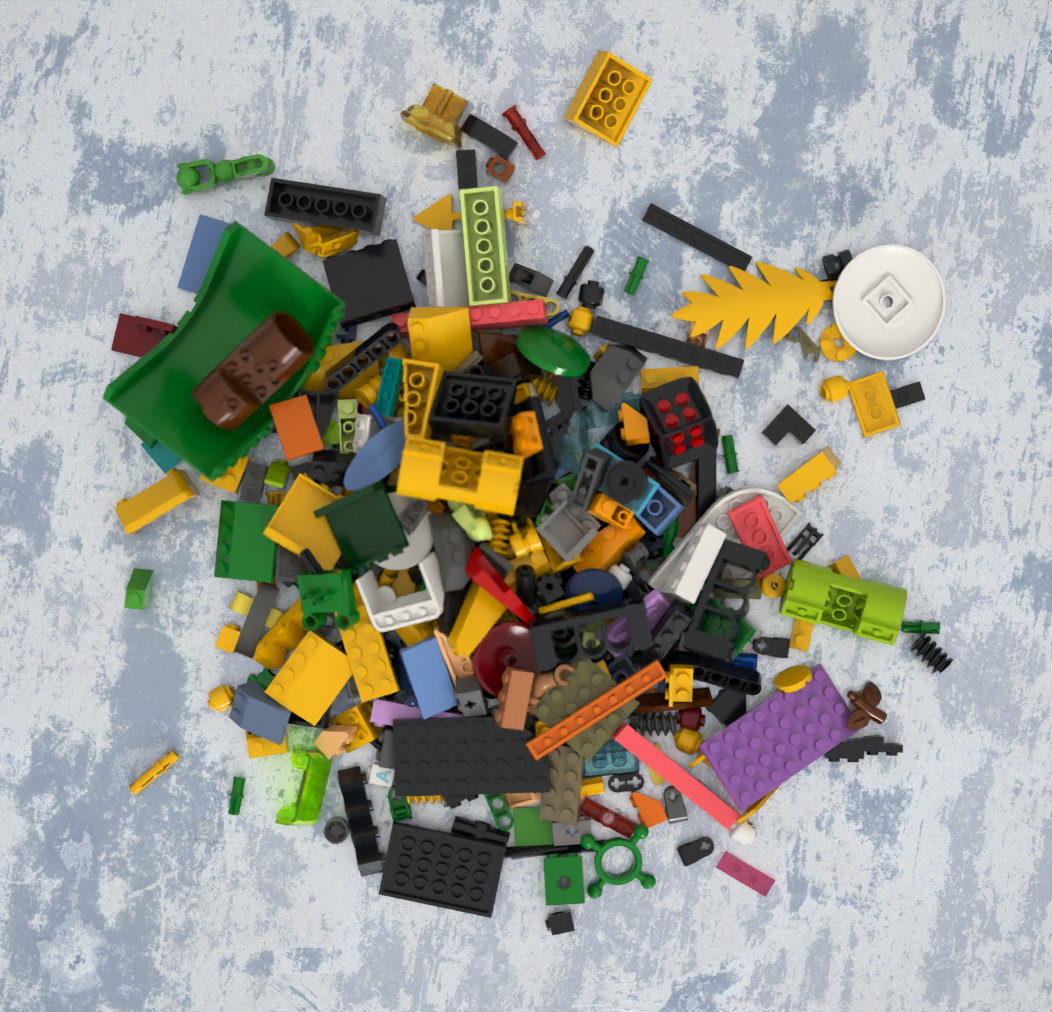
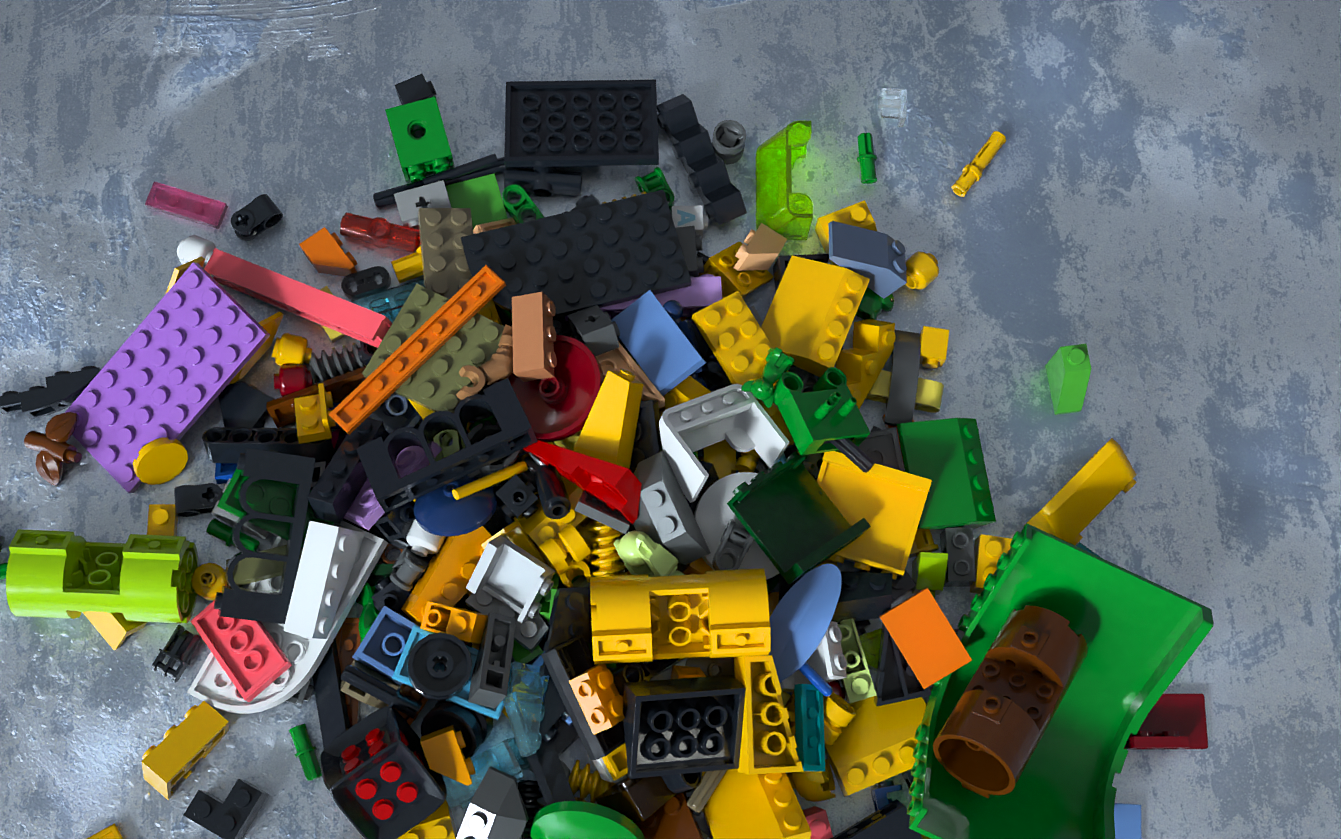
camera: 160 degrees right, 15 degrees down
black beam [324,322,401,393] -> none
green piece [580,824,656,899] -> none
dark grey piece [663,786,688,824] -> none
none -> green axle [206,518,260,551]
none -> green animal [741,347,795,408]

